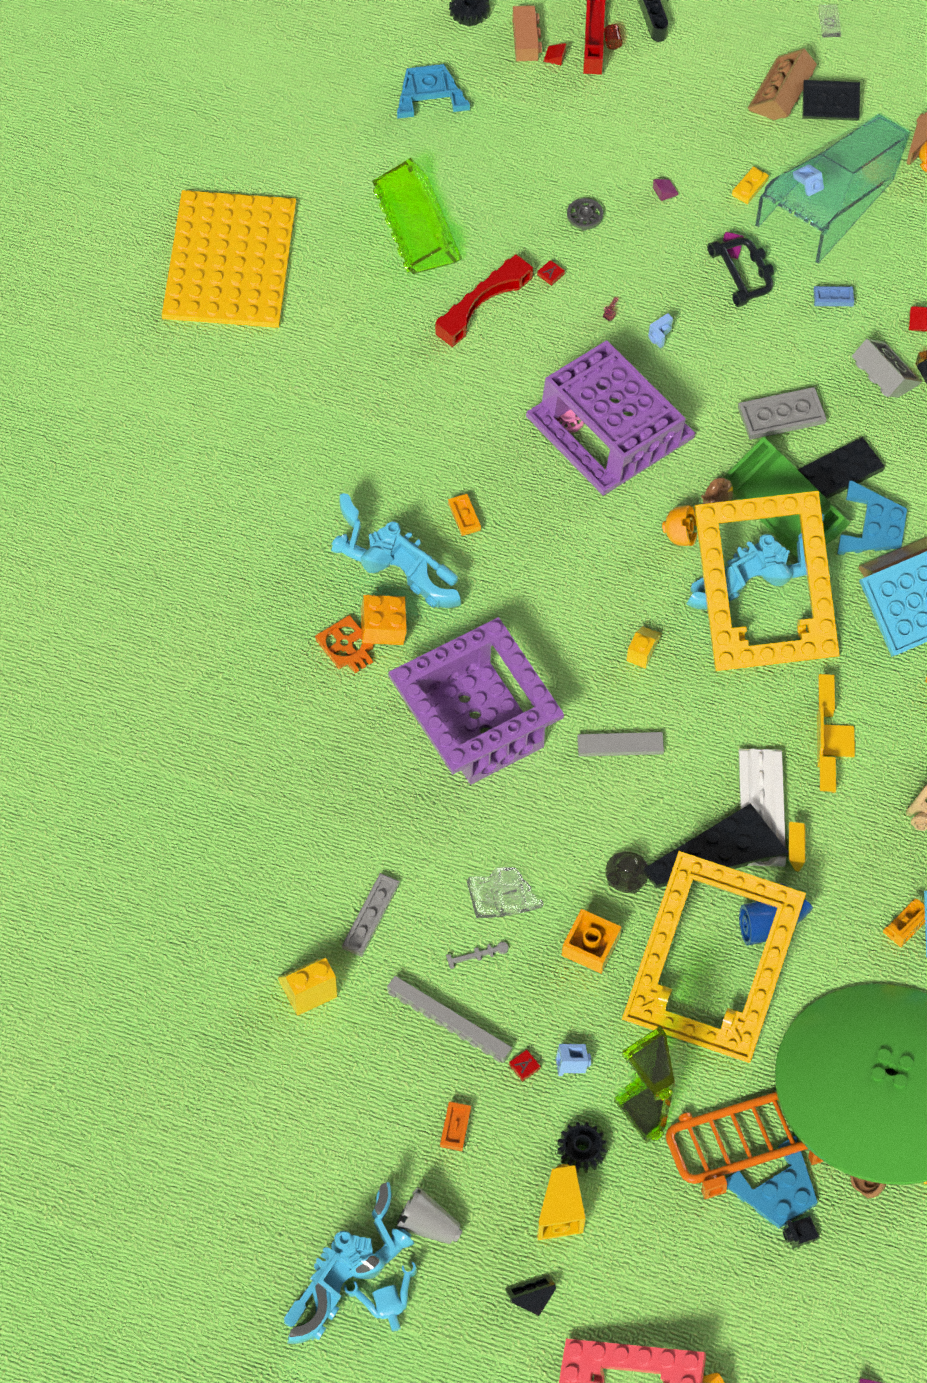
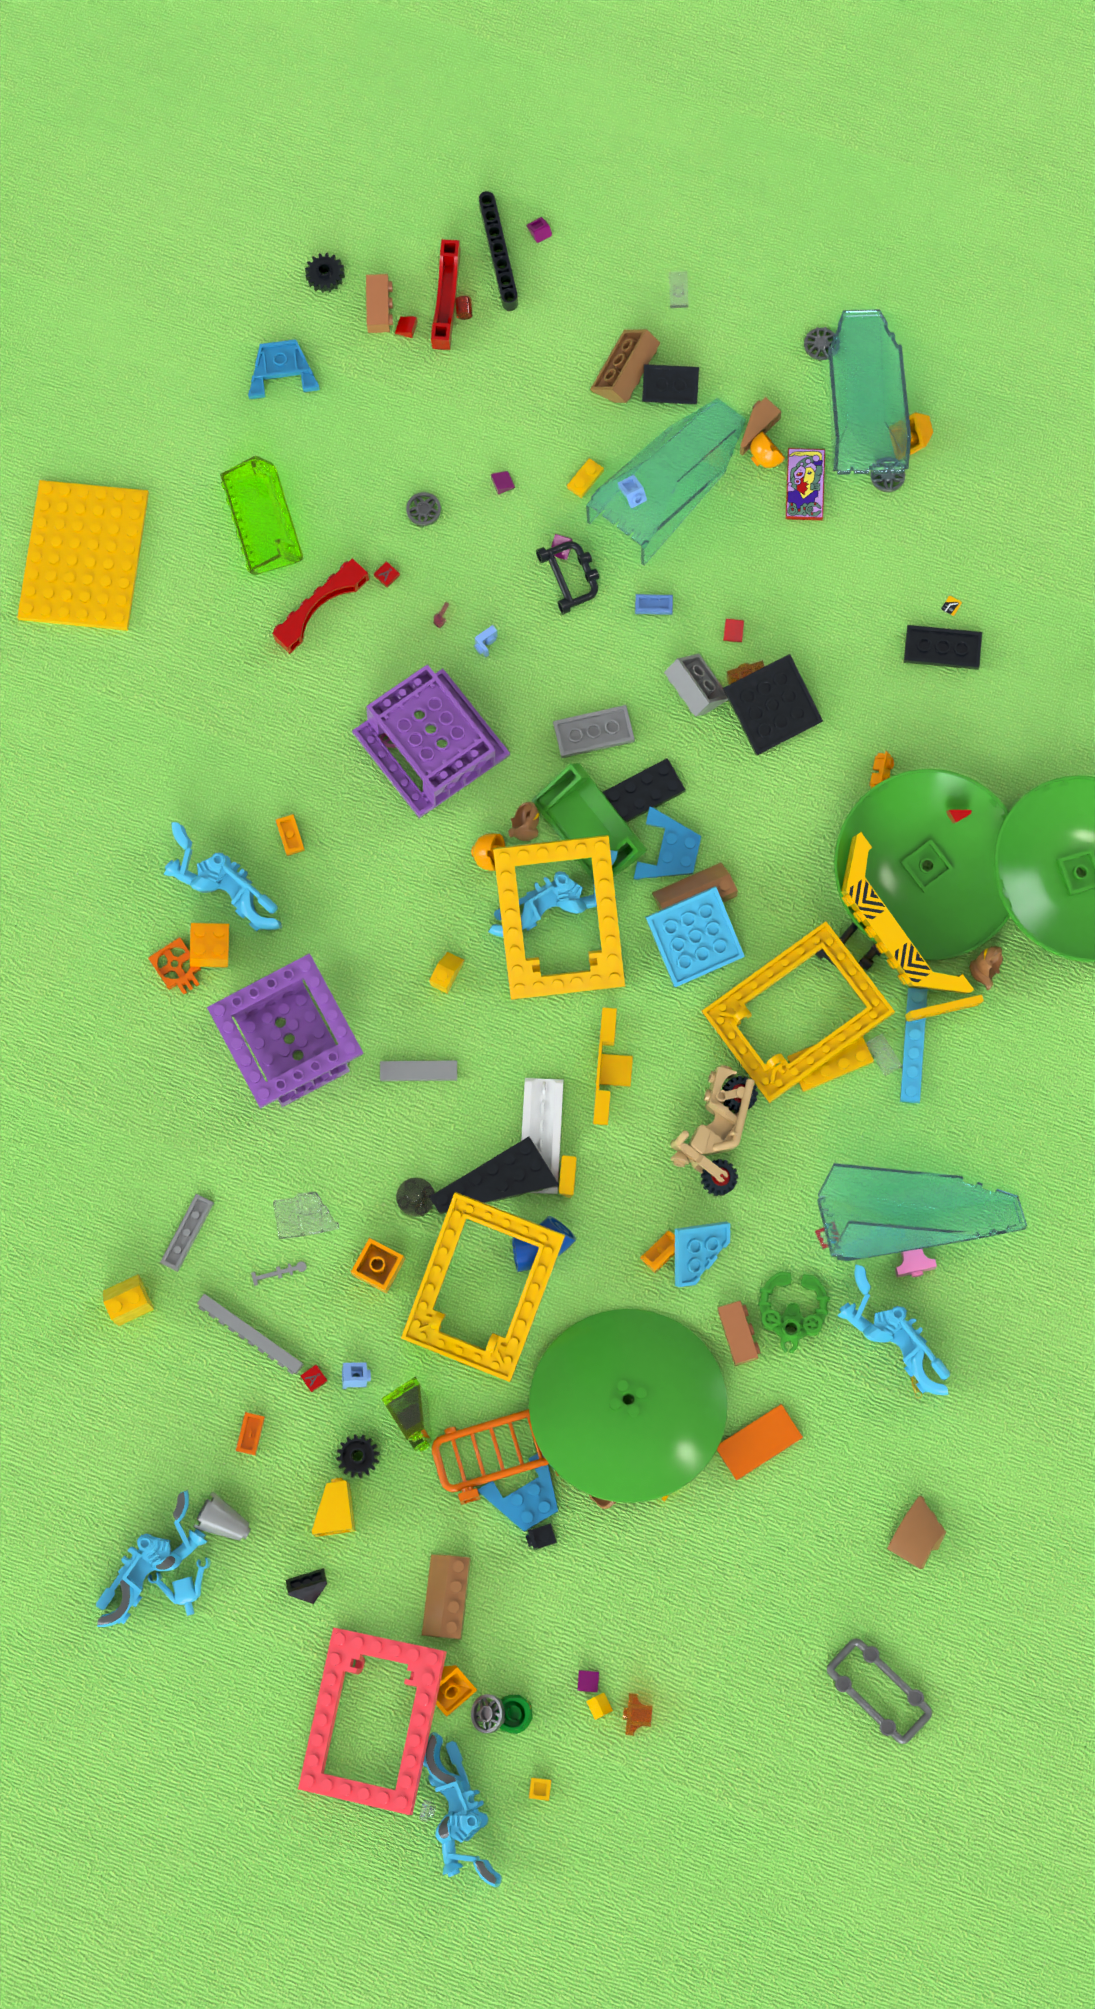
camera: 10 degrees right, 15 degrees up
none -> medium nougat slope [422,1555,471,1640]

